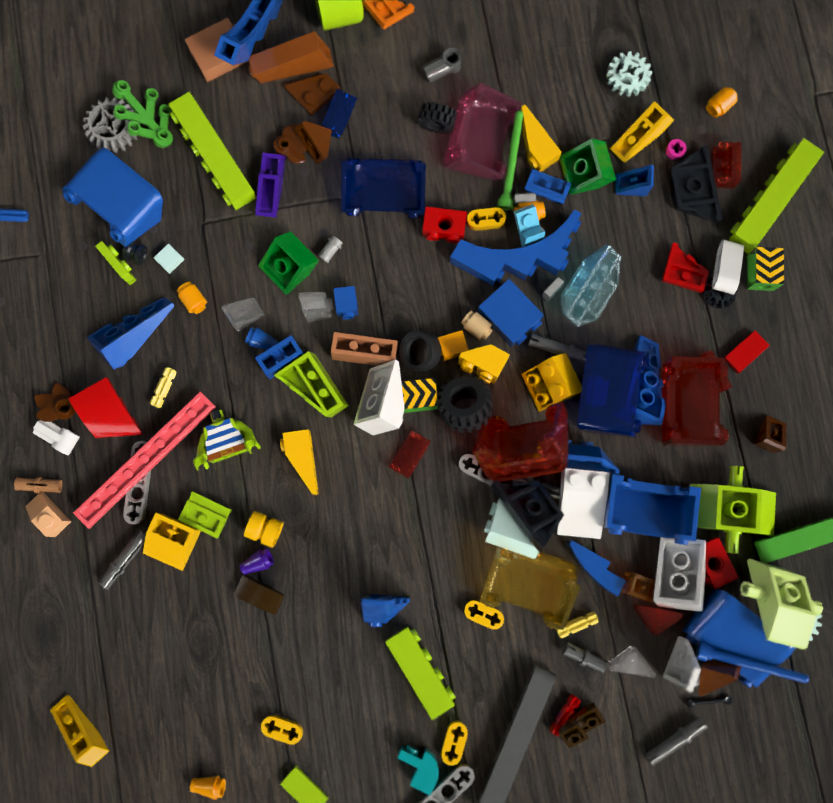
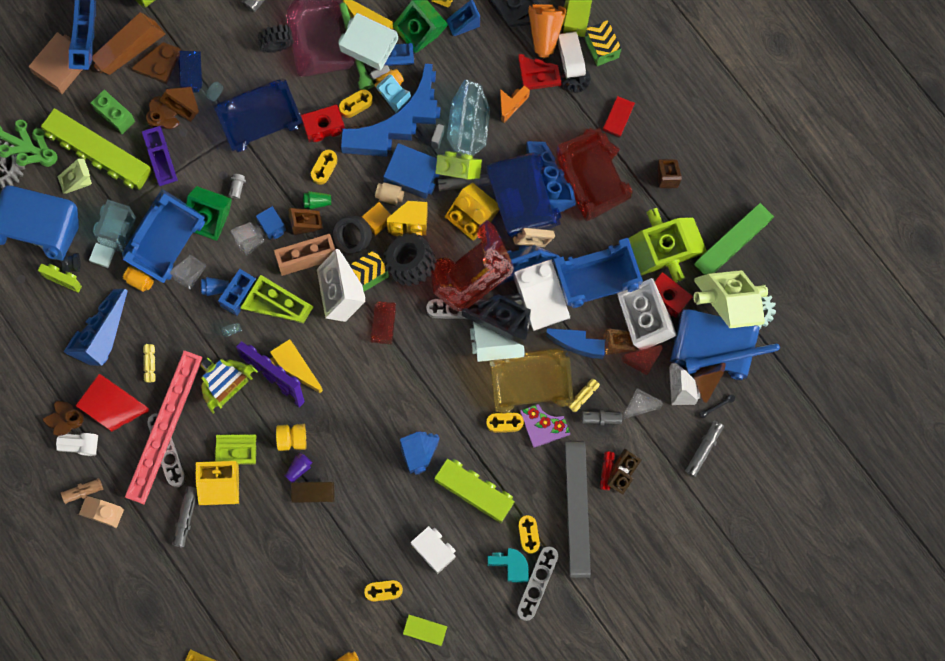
camera: 30 degrees left, 5 degrees down
none -> yellowish green slope [57,159,92,194]
none -> bright green brick [91,90,135,134]
none -> clear light blue brick [93,199,136,253]
none -> blue windscreen [122,189,205,283]
none -> clear light blue tile [207,82,224,101]
none -> clear light blue tile [221,323,242,336]
none -> dark purple wing [236,341,305,408]
none -> reddish brown slope [288,208,323,235]
none -> green cone [303,191,331,210]
none -> yellow beam [311,150,337,185]
none -> light aqua brick [338,13,398,71]
none -> white brick [411,526,456,574]
none -> lime brick [436,151,482,179]
none -> orange slope [500,86,530,123]
none -> tan tile [513,228,555,247]
none -> medium lavender tile [520,404,570,448]
none -> orange cone [528,4,566,58]

